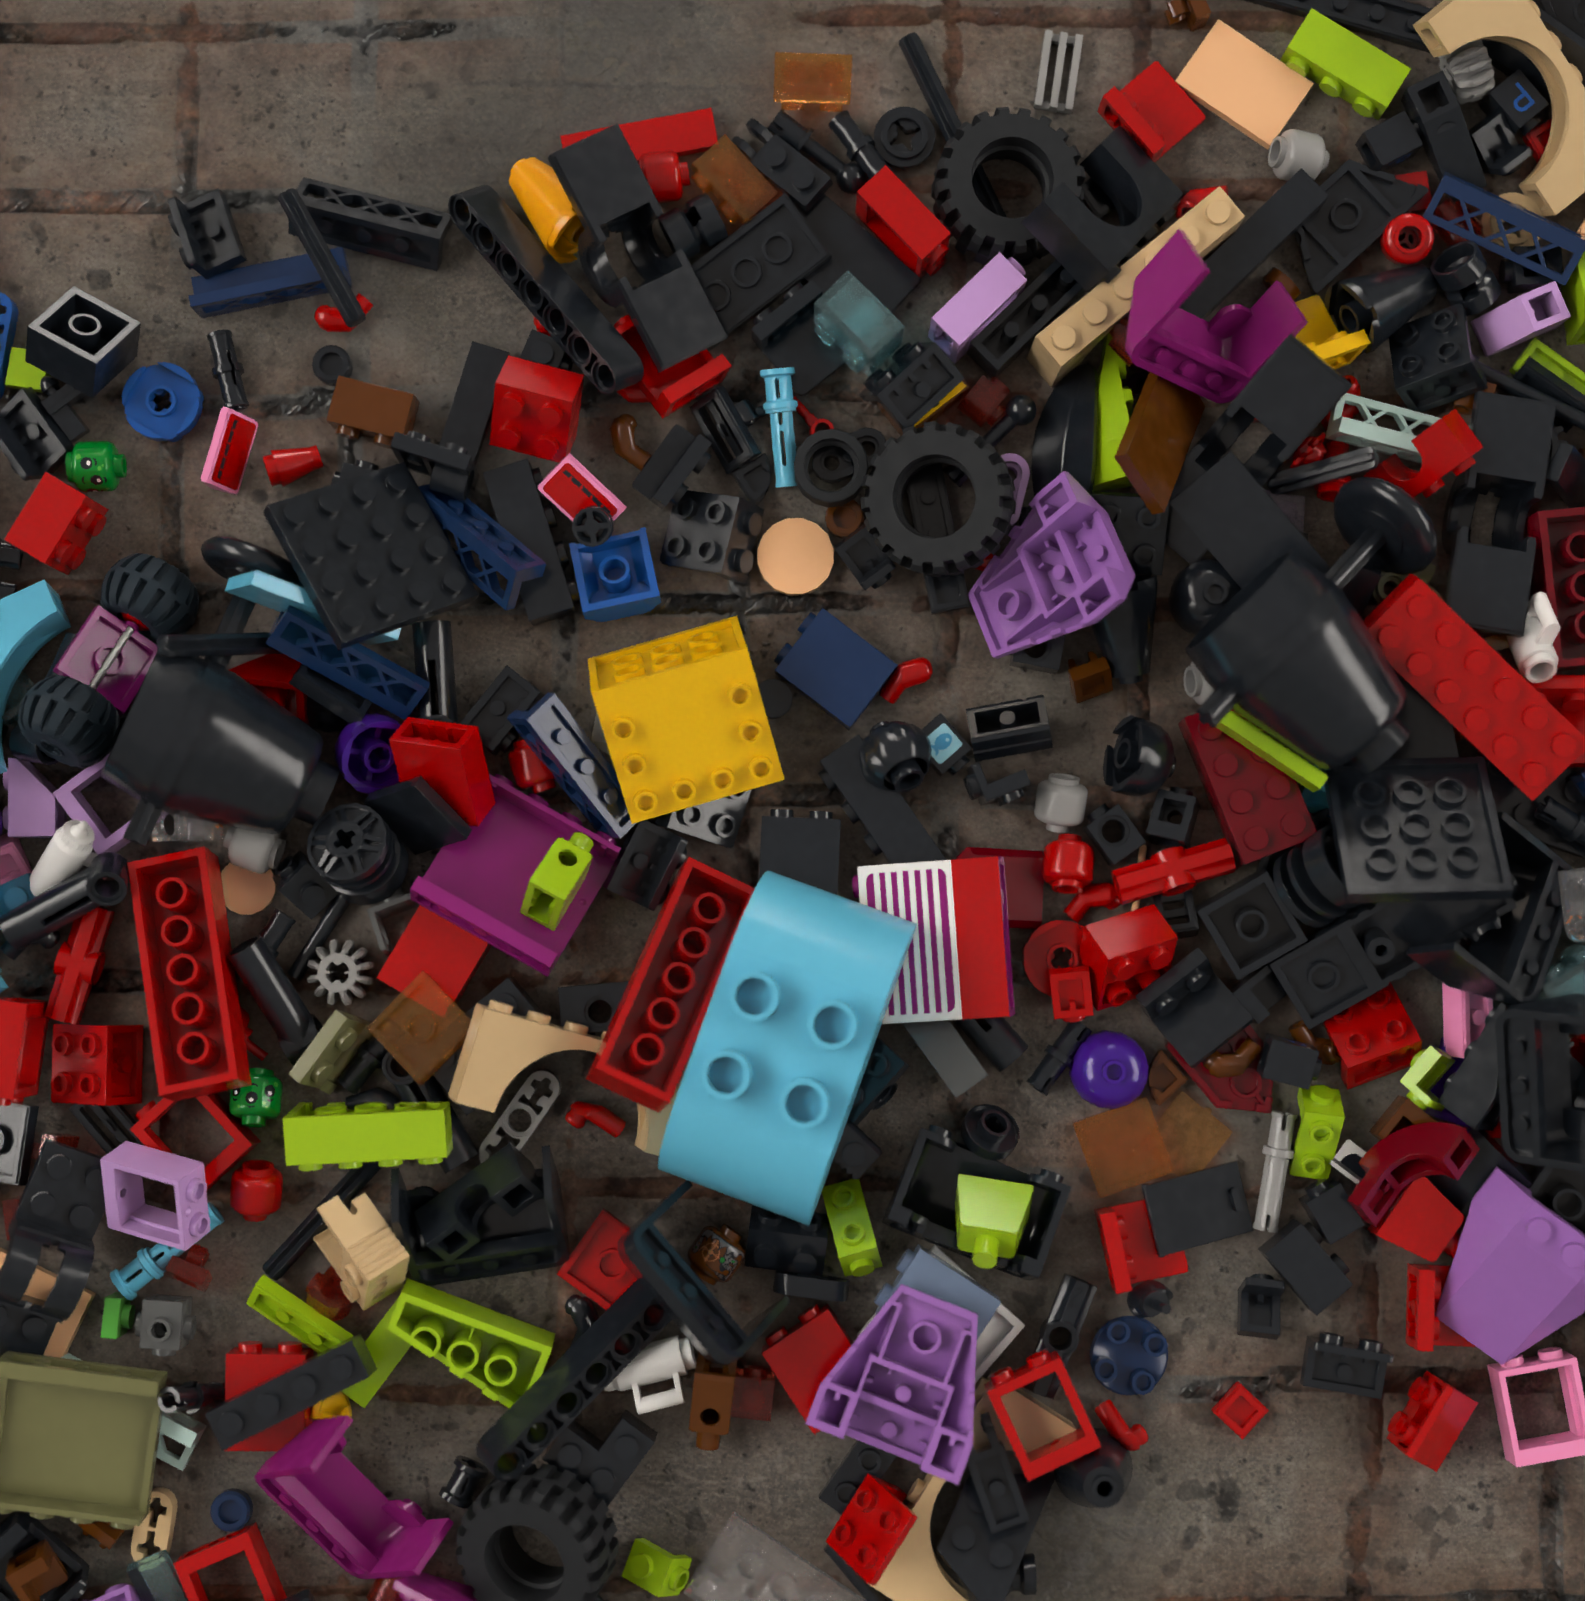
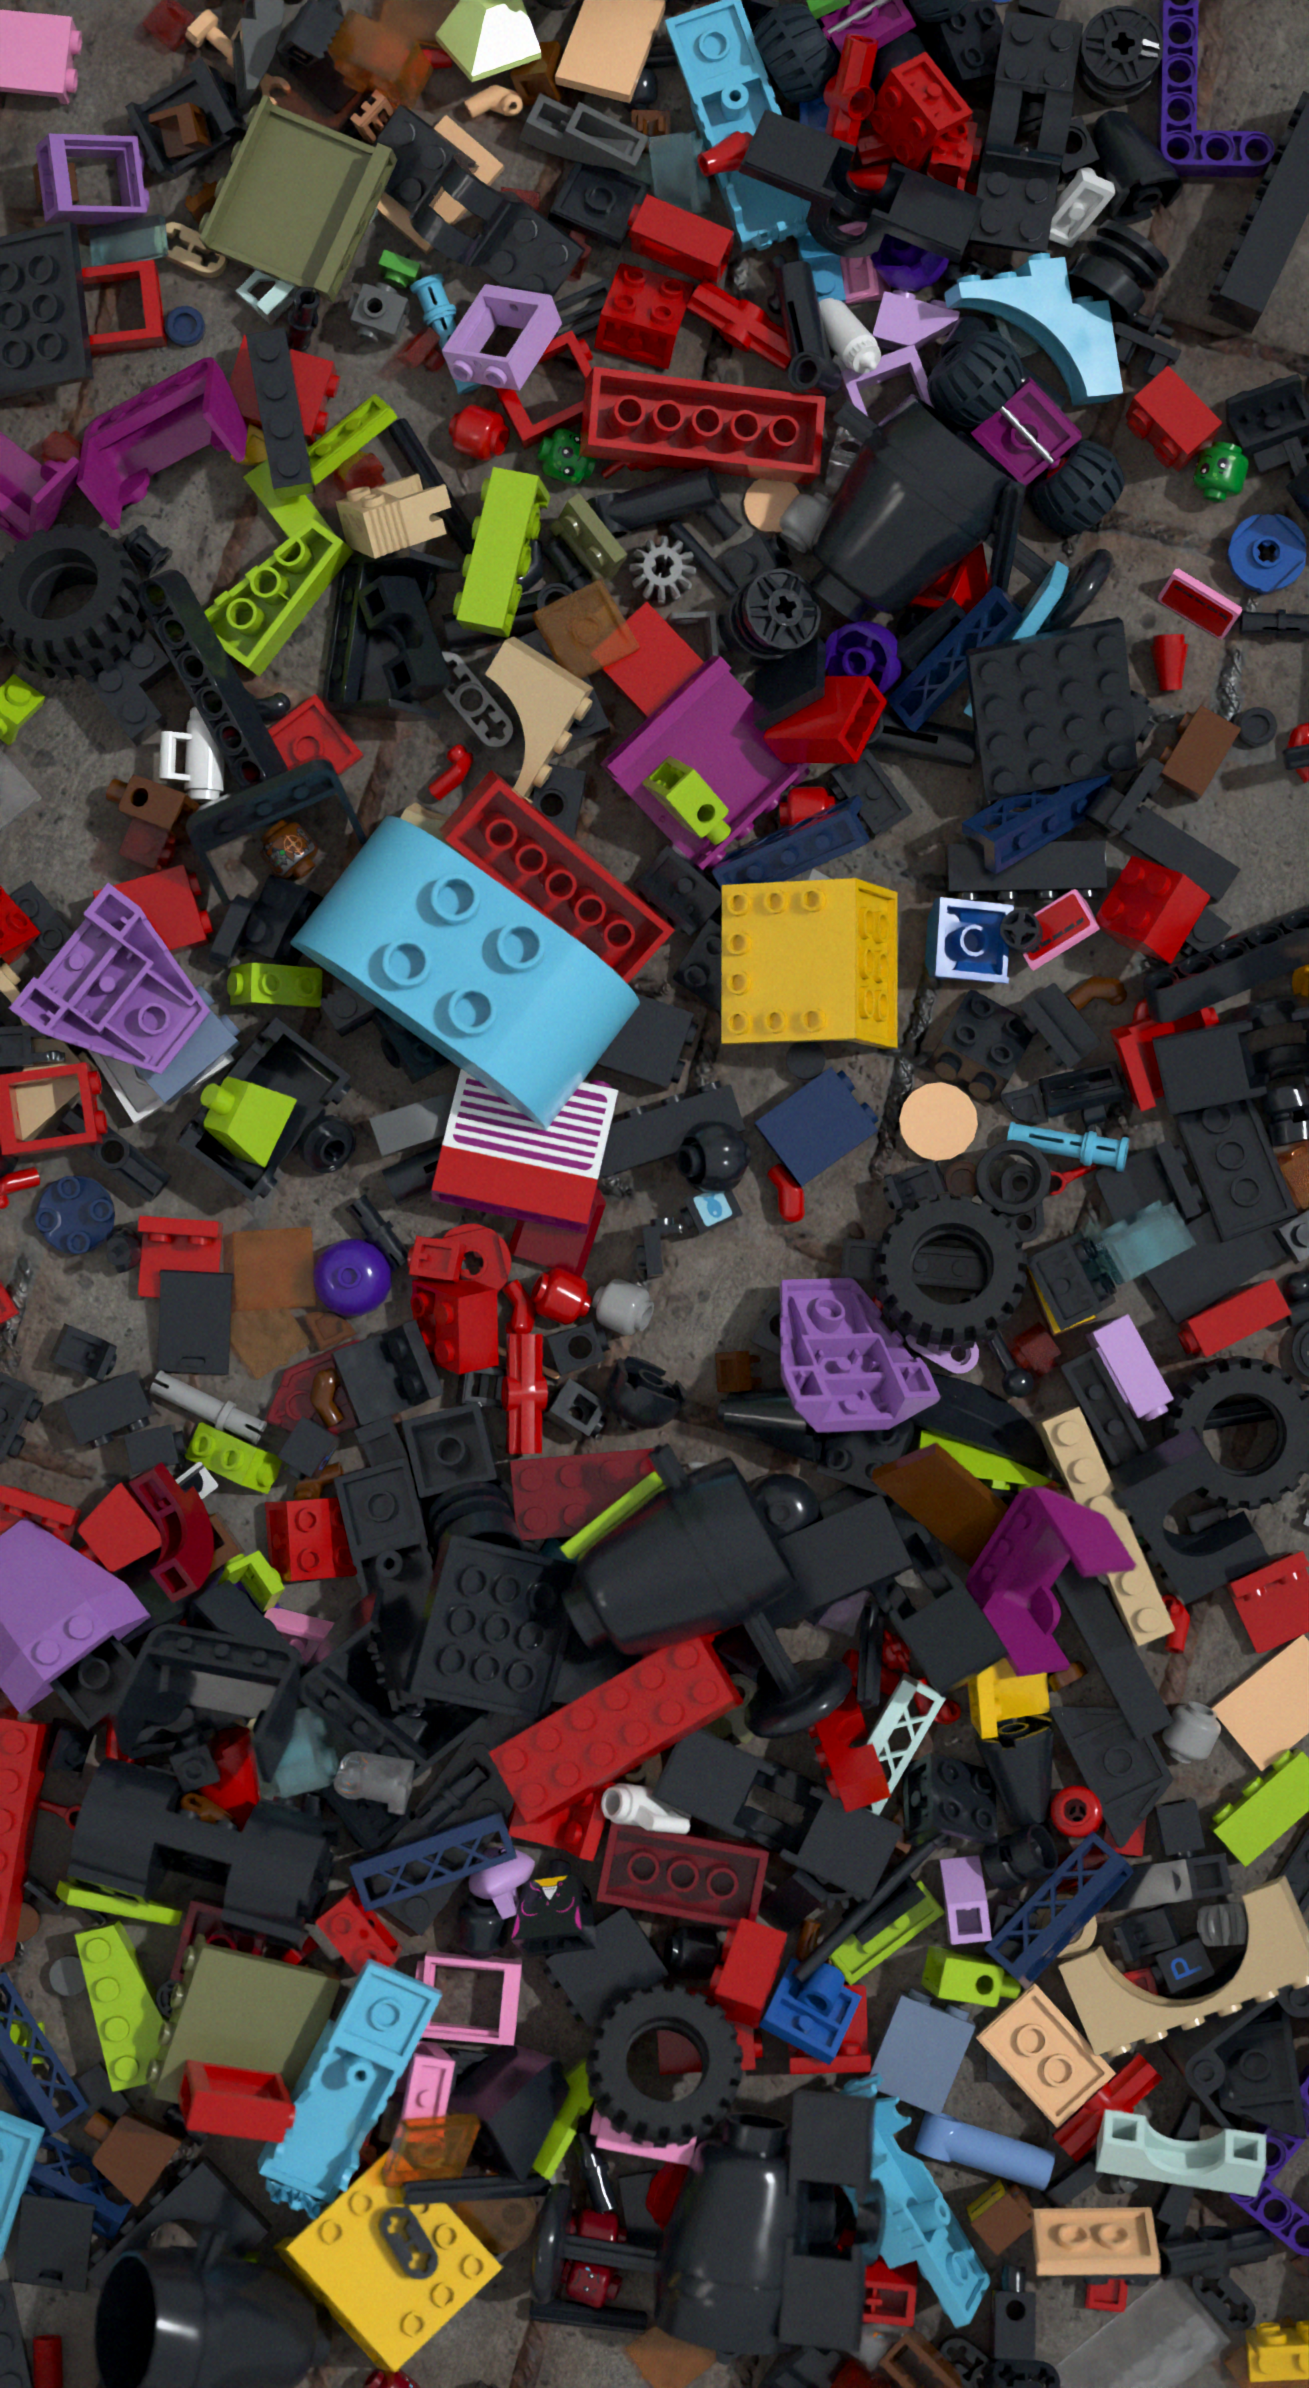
camera: 105 degrees right, 0 degrees up
black brick [966,695,1053,762] -> none

